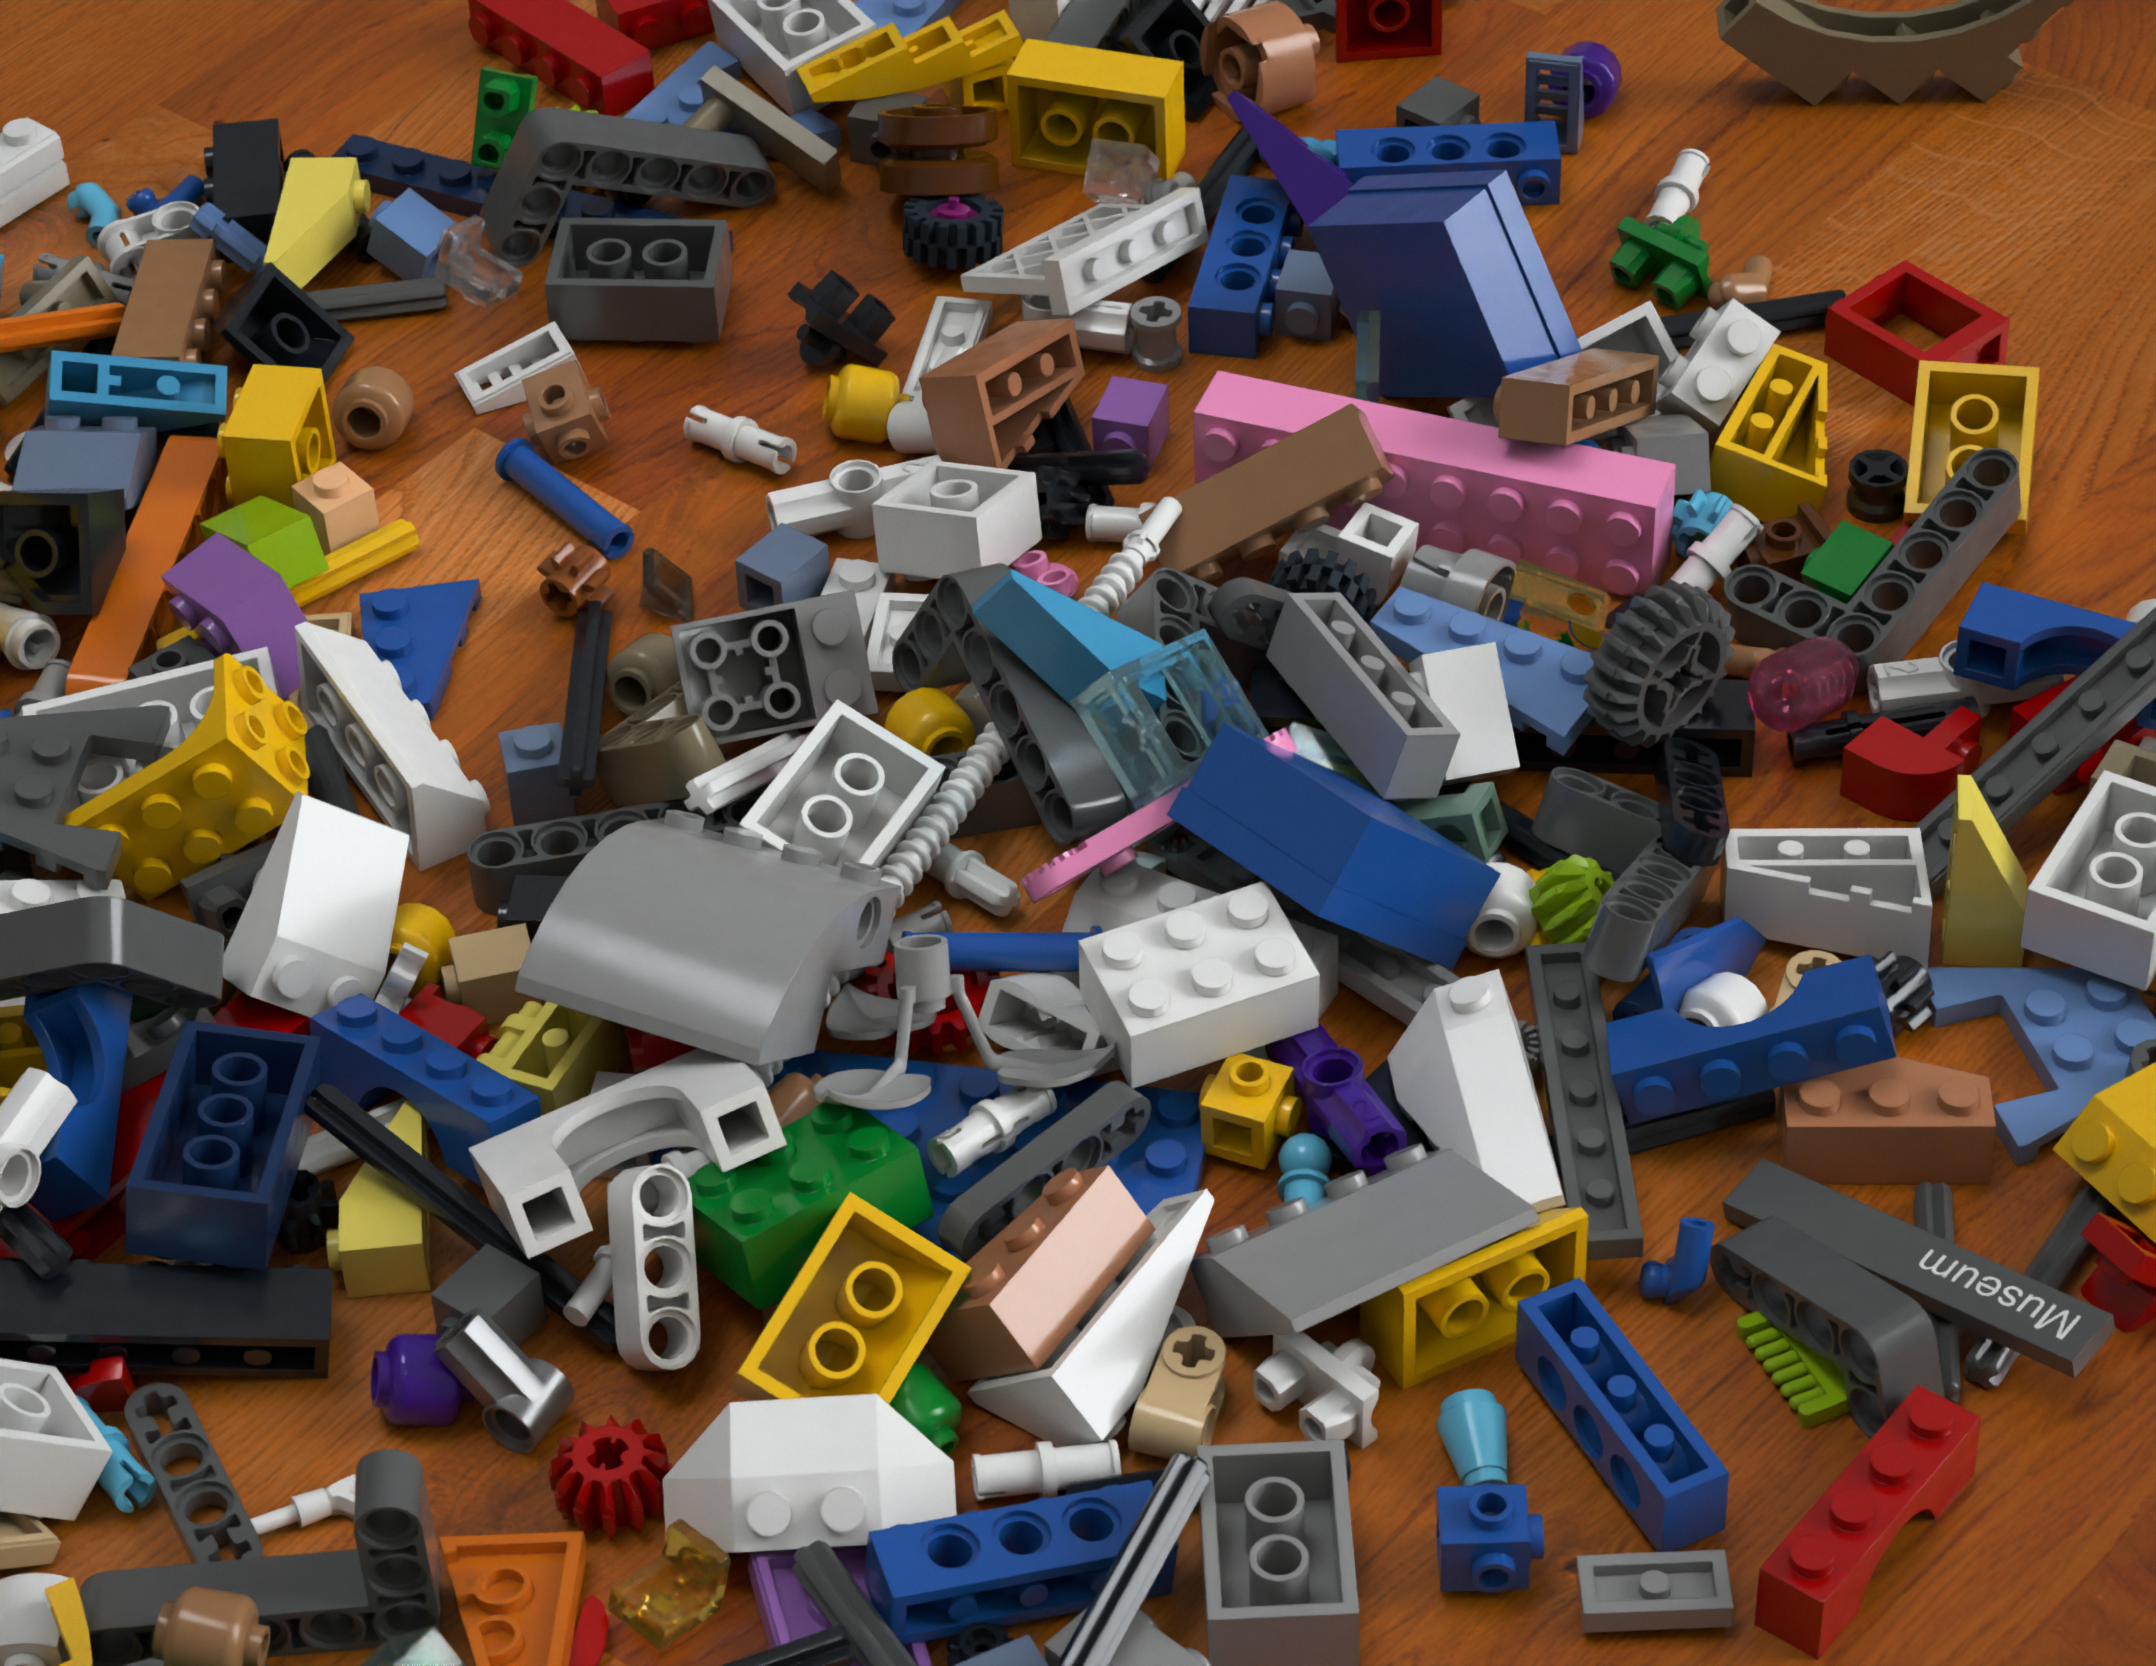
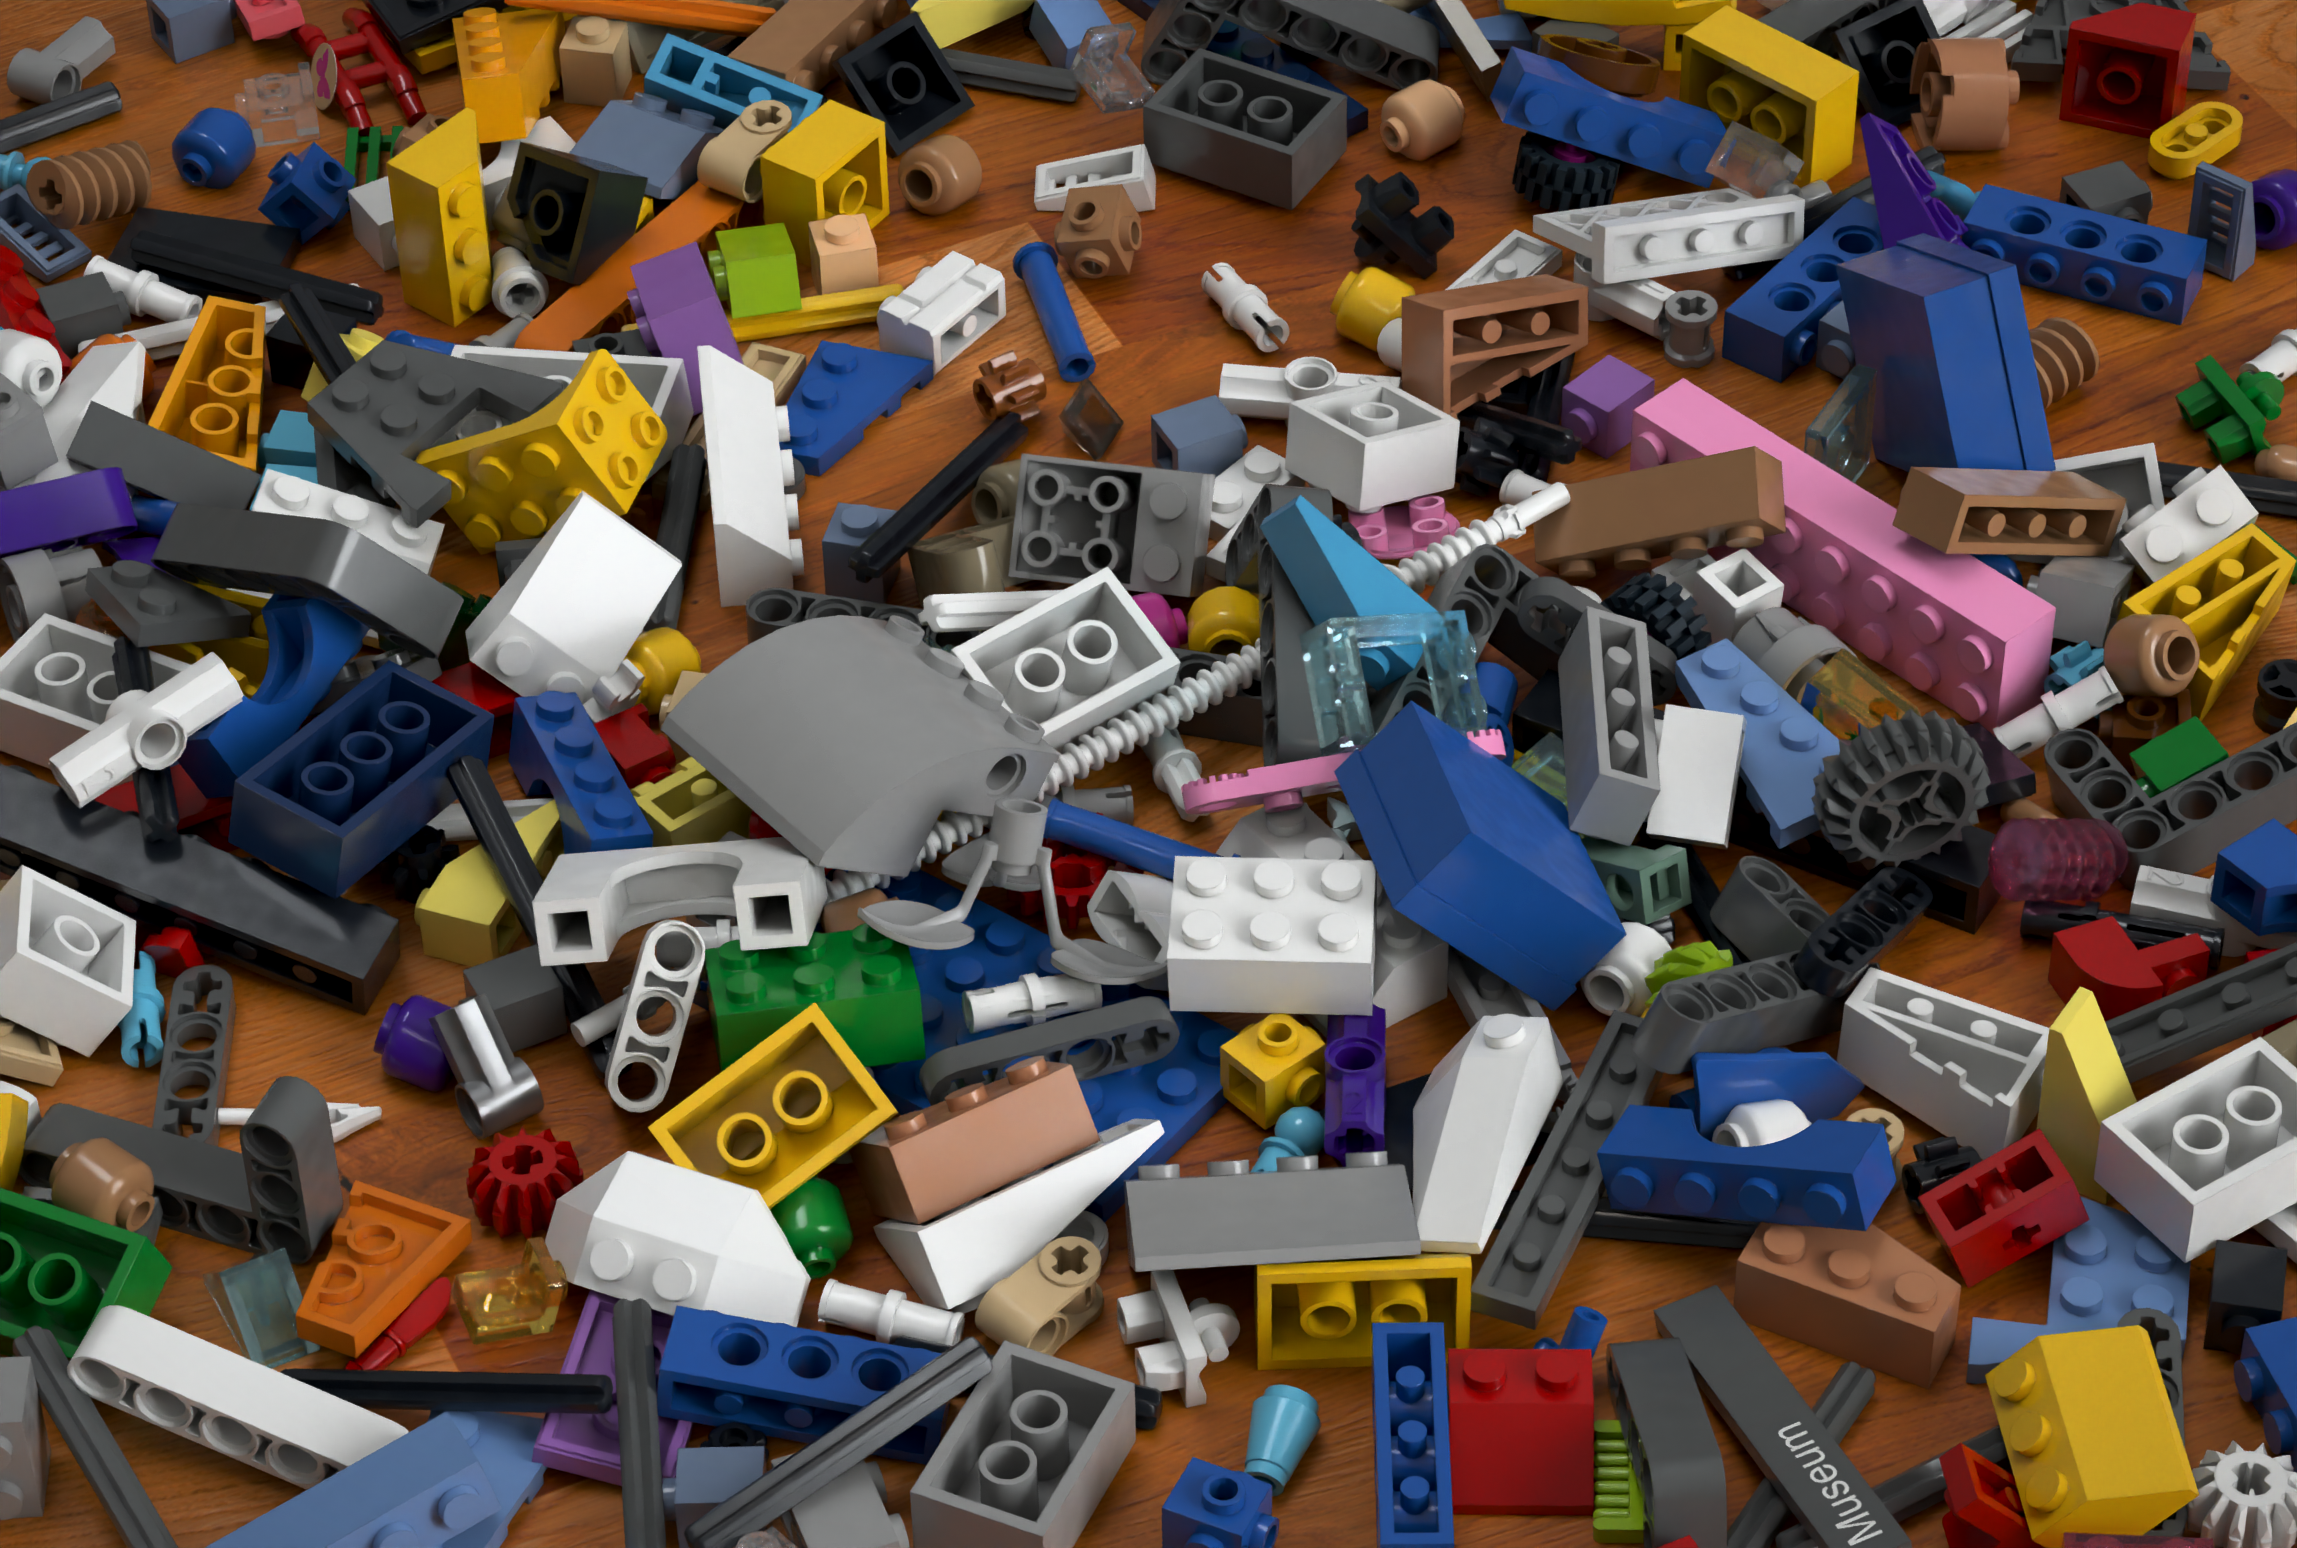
camera: 25 degrees right, 0 degrees up
none -> tan piece [697,100,792,203]
none -> white brick [877,251,1006,376]
none -> light nougat head [1380,79,1465,161]
none -> red slope [1447,1348,1594,1516]
none -> blue arch [1490,46,1731,189]
none -> red brick [1918,1128,2090,1288]
none -> medium nougat head [2103,614,2200,697]
none -> yellow plate [2148,101,2243,179]

